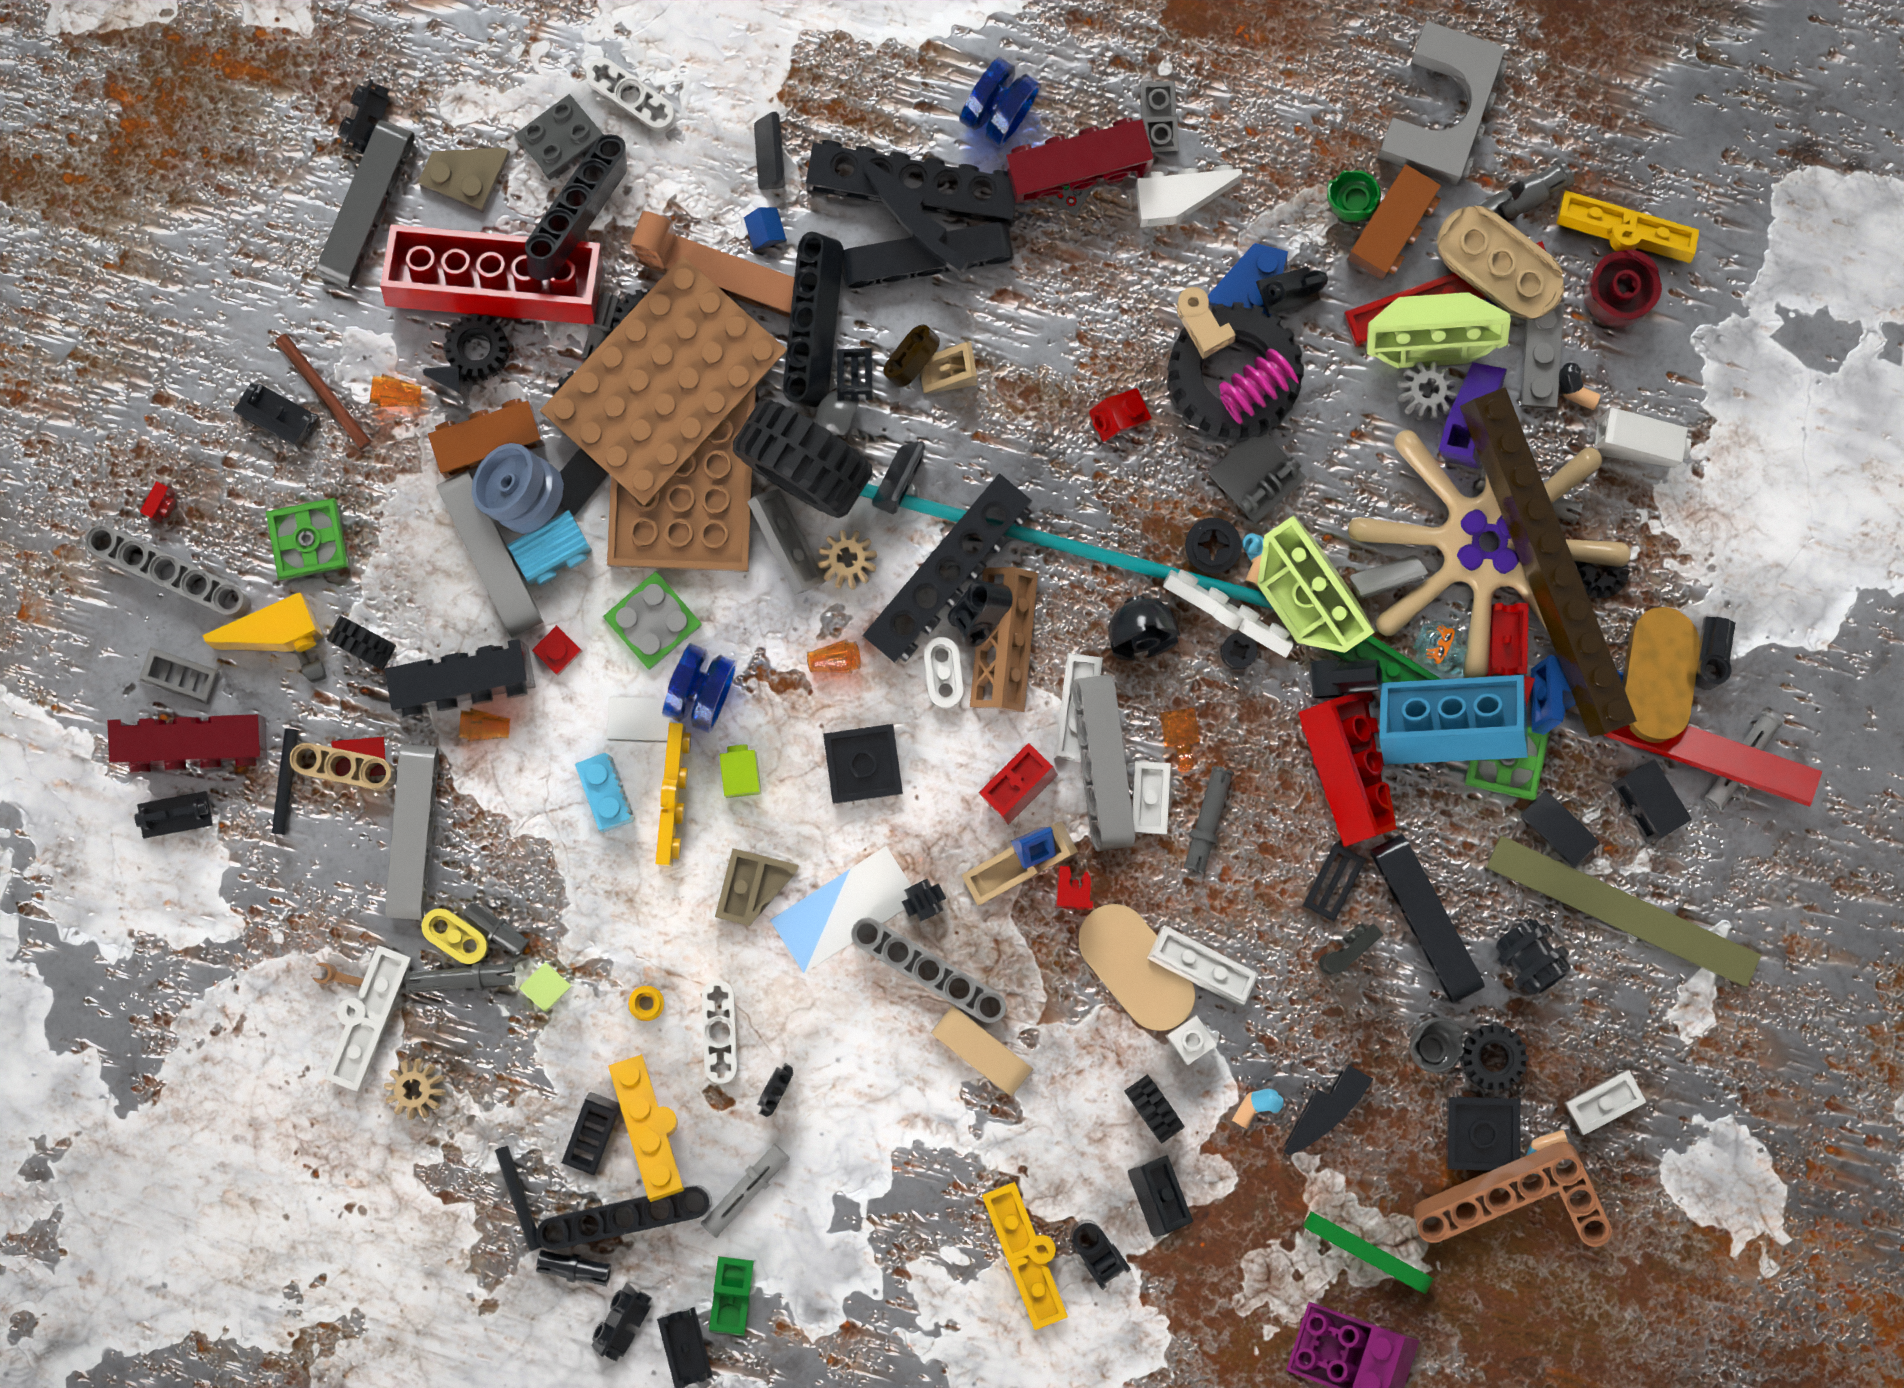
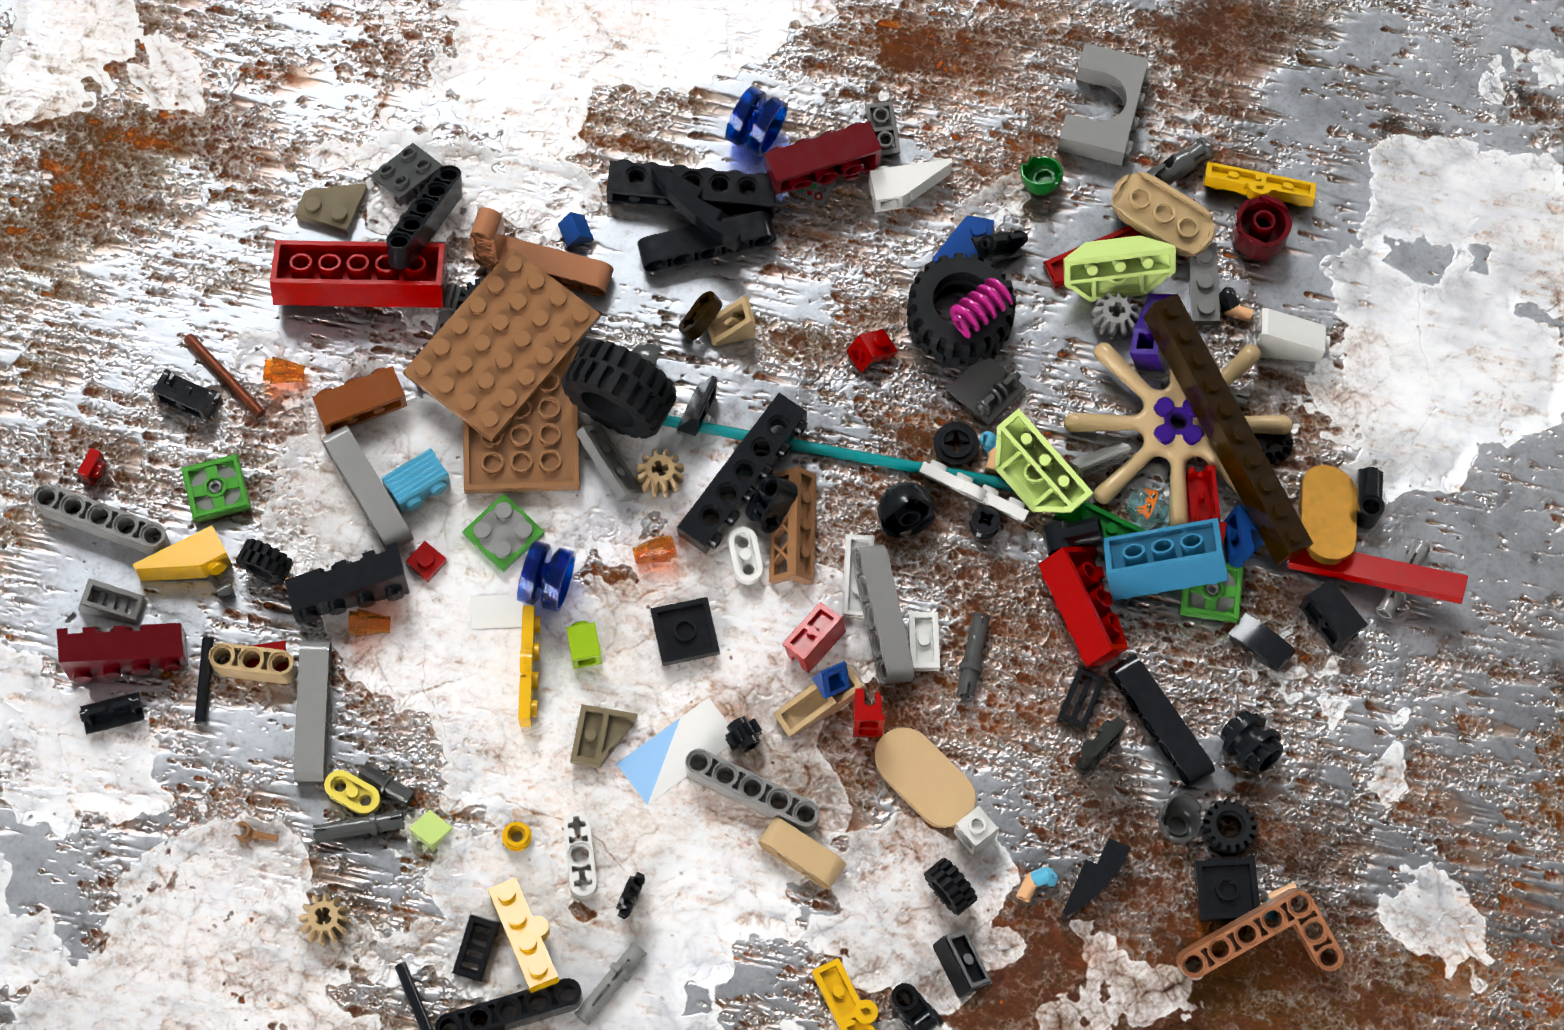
camera: 10 degrees left, 15 degrees down
dark grey beam [316,120,415,288] -> none
white hinge [324,945,413,1092] -> none
black hinge [337,79,390,154] -> none
black slope [423,366,470,405] -> none
black tyre [443,314,510,381] -> none
sand blue wheel [471,443,564,534] -> none
black slope [560,448,609,516] -> none
medium azure brick [575,753,635,833] -> none
white beam [586,58,675,132] -> none
black slope [754,111,785,190] -> none
black beam [783,231,844,408] -> none
black tile [837,348,873,401] -> none
white tile [1147,925,1258,1007] -> none
clear orange plate [1159,708,1200,772] -> none
tan leg [1177,287,1236,359] -> none
green beam [1302,1211,1434,1295] -> none
dark orange brick [1347,164,1441,281] -> none
olive tile [1485,835,1762,988] -> none
white plate [1564,1070,1646,1135] -> none

